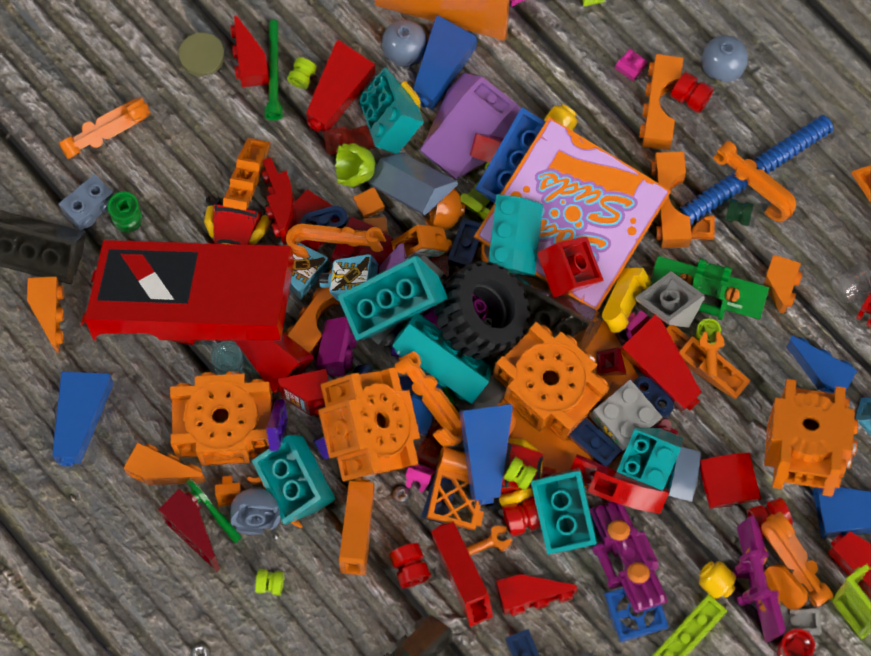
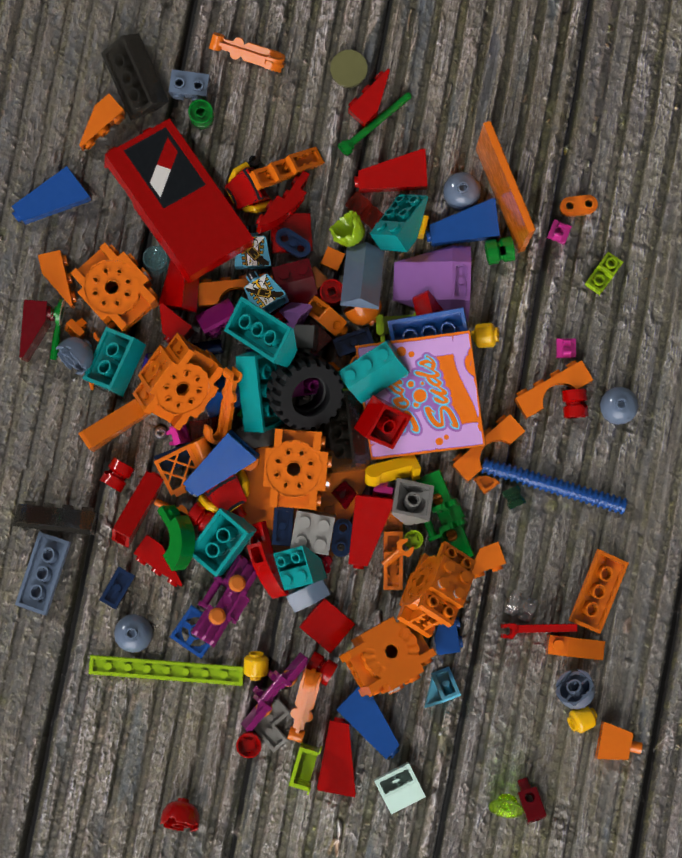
camera: 50 degrees right, 15 degrees up
lime wheel [255,568,284,596] -> none
dark purple tile [266,399,288,451] -> none
orange piece [286,224,386,258] -> none
lime wheel [287,57,317,89] -> none
lime wheel [503,457,537,491] -> none
orange piece [713,141,796,222] -> none
orange tile [764,564,808,610] -> none
none -> green arch [157,505,195,571]
none -> red wheel [320,279,342,307]
none -> orange piece [397,541,476,638]
none -> green wheel [484,236,515,265]

